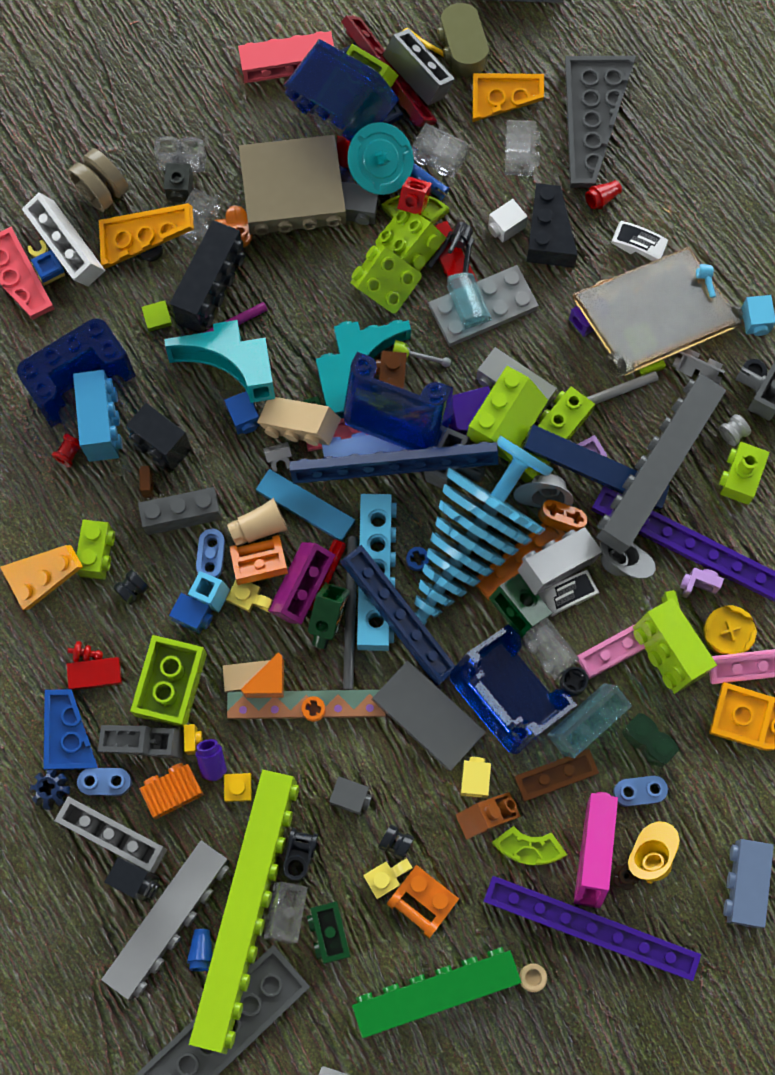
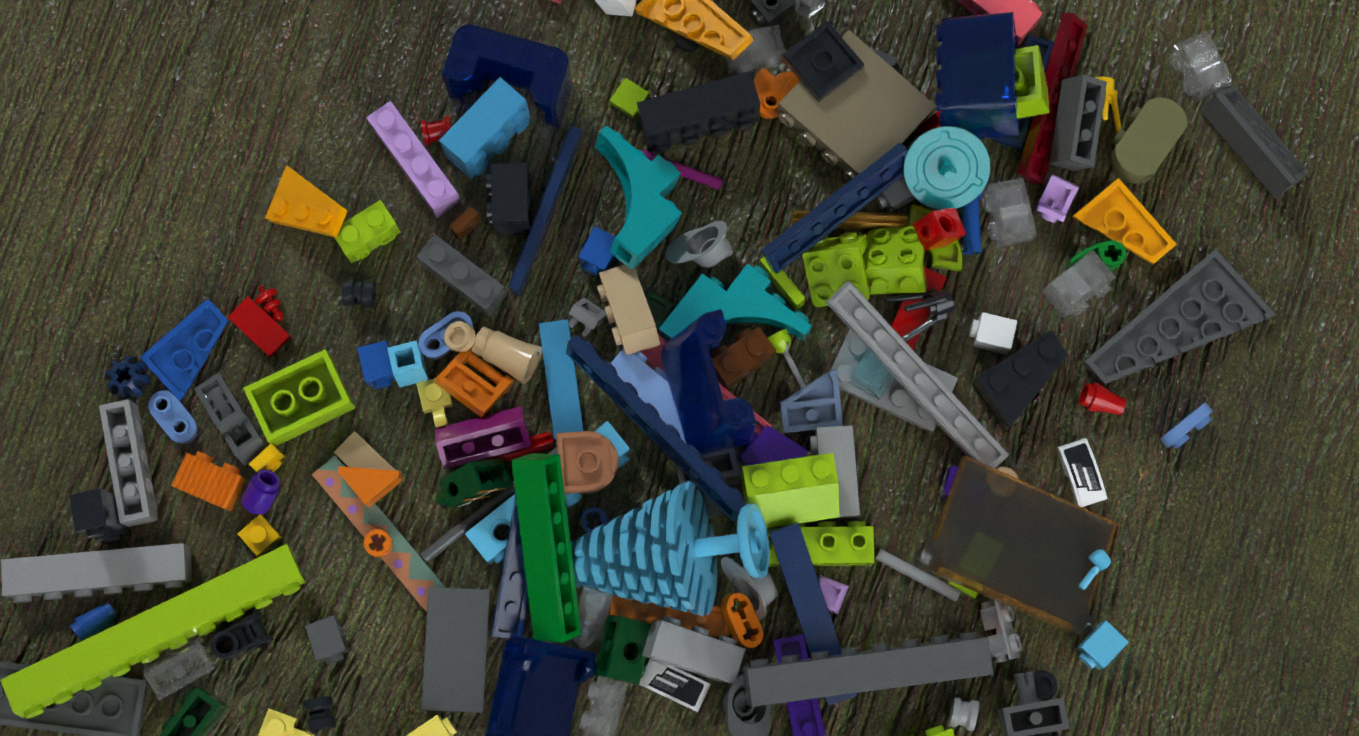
camera: 50 degrees right, 5 degrees up
none -> lavender brick [366,101,461,218]
none -> tan tile [444,321,476,352]
none -> dark blue tile [508,126,582,297]
none -> green brick [512,453,581,643]
none -> nougat tile [556,431,619,494]
none -> clear hinge [575,585,613,648]
none -> light grey piece [665,221,733,268]
none -> lime tile [759,257,805,310]
none -> dark blue tile [761,143,908,274]
none -> sand blue wing [780,369,843,433]
none -> black tile [781,21,865,102]
none -> pearl gold axle [792,210,908,230]
none -> light grey tile [825,281,1009,476]
none -> lavender bracket [1036,174,1079,223]
none -> green panel [1065,240,1126,273]
none -> medium blue plate [1159,402,1213,449]

